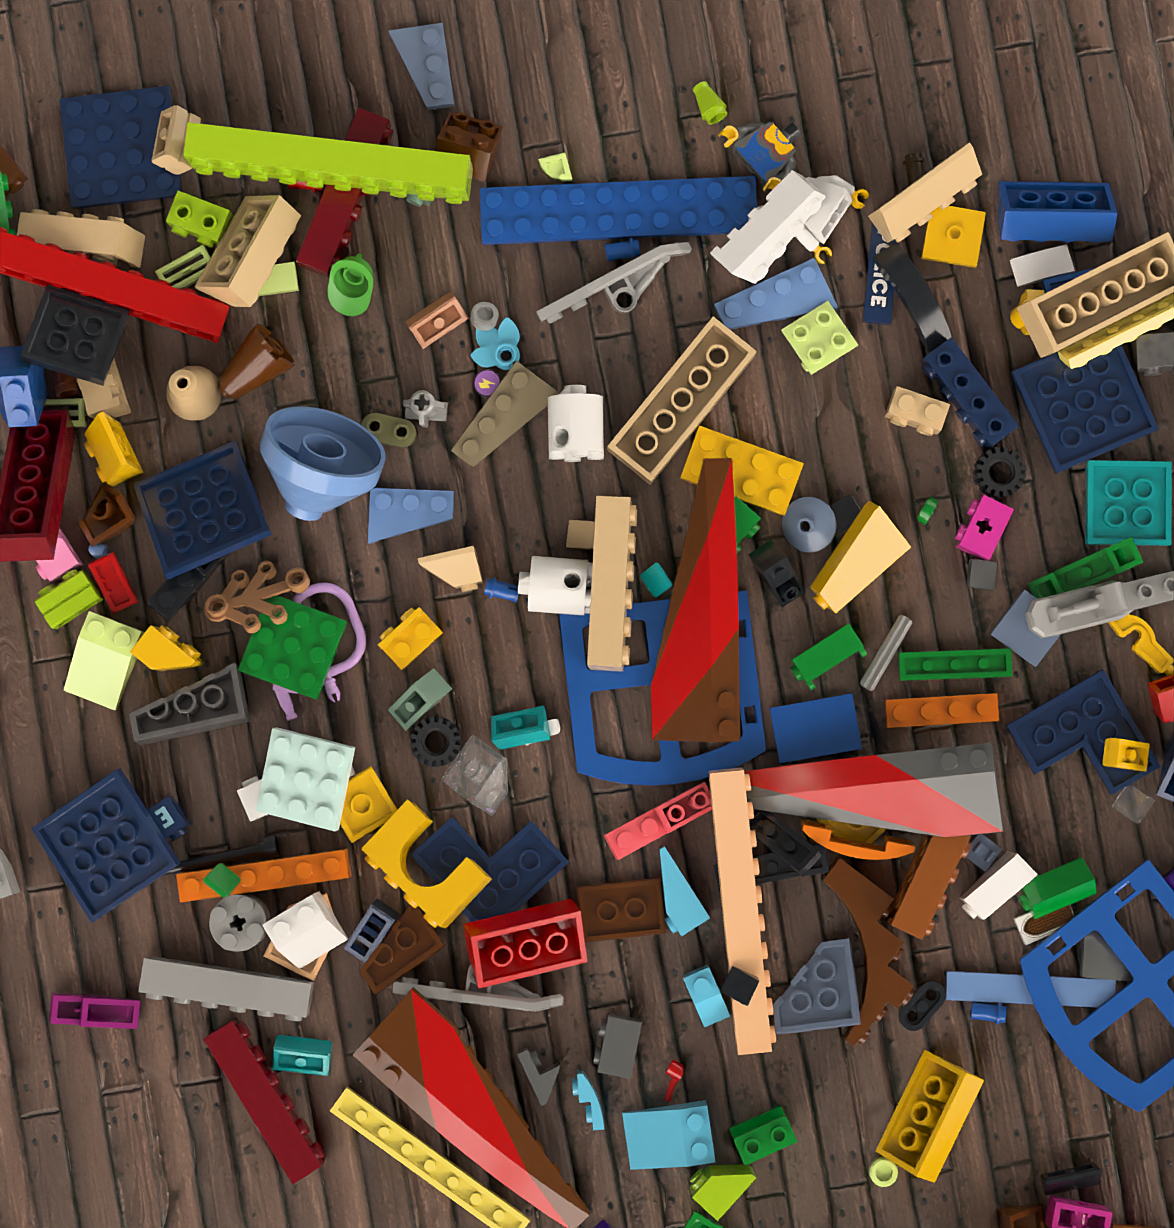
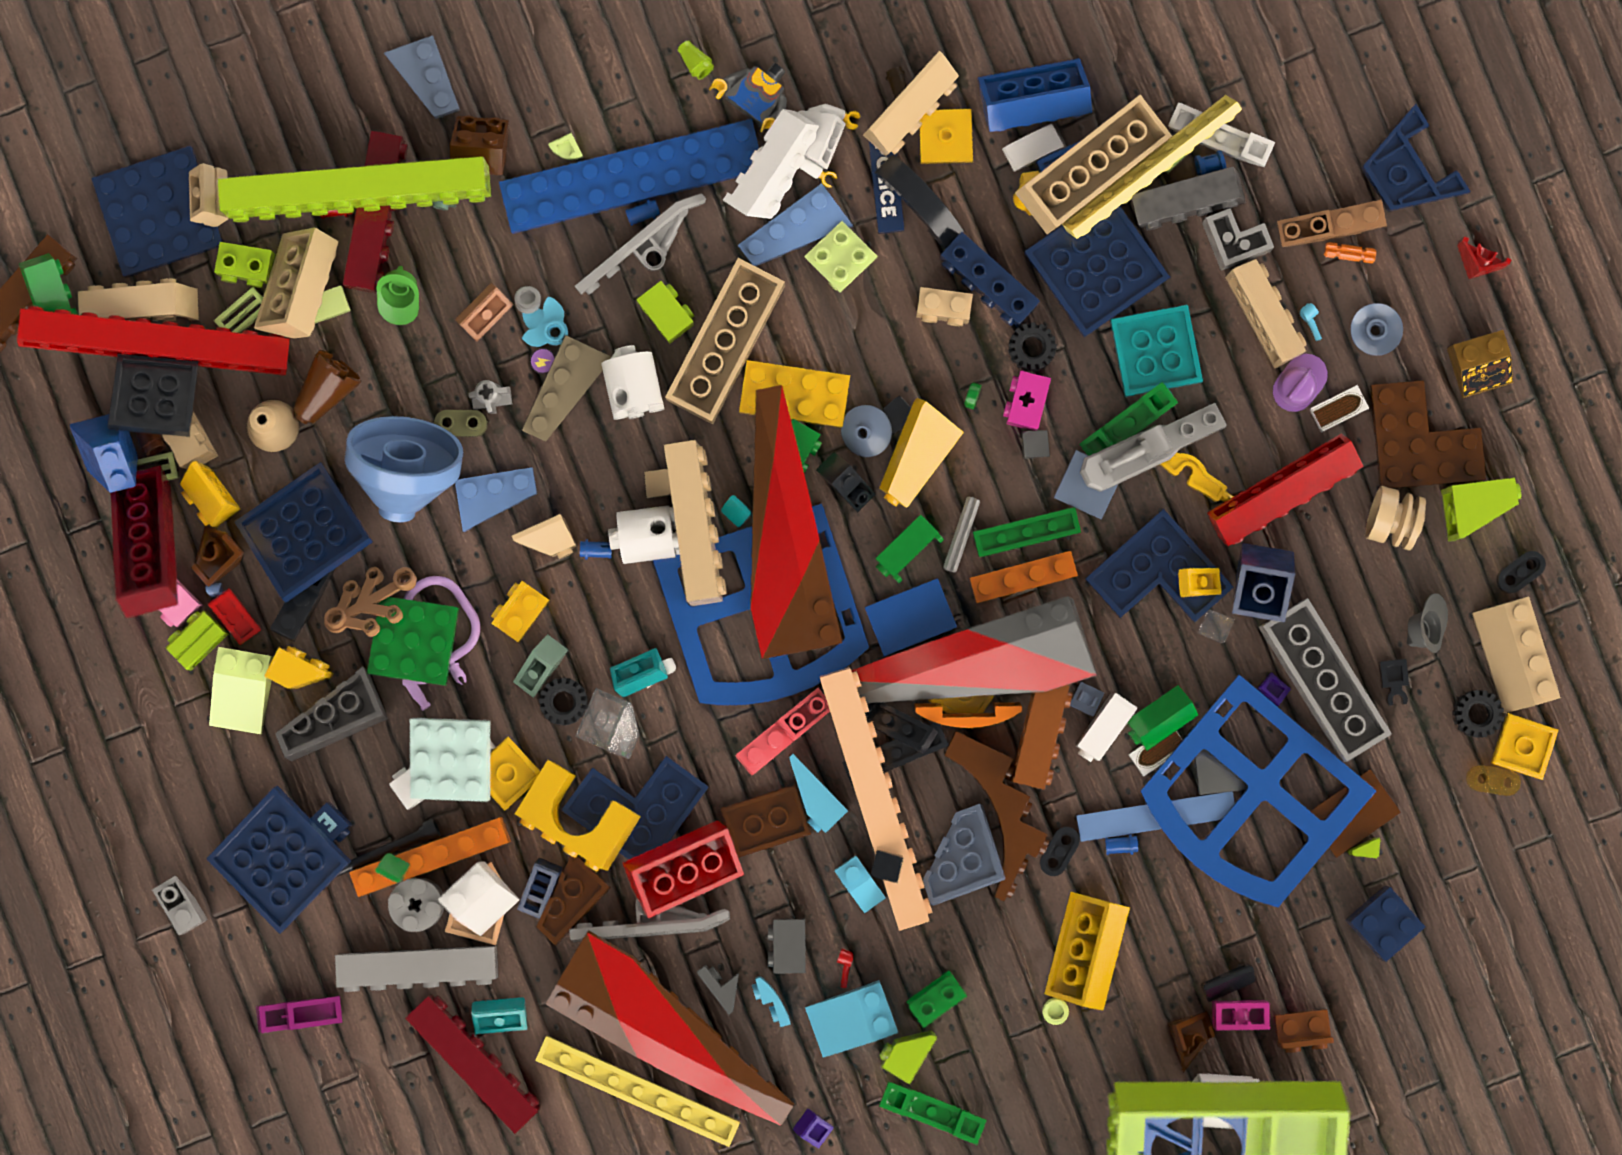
camera: 15 degrees left, 0 degrees up
none -> lime brick [636,281,694,344]

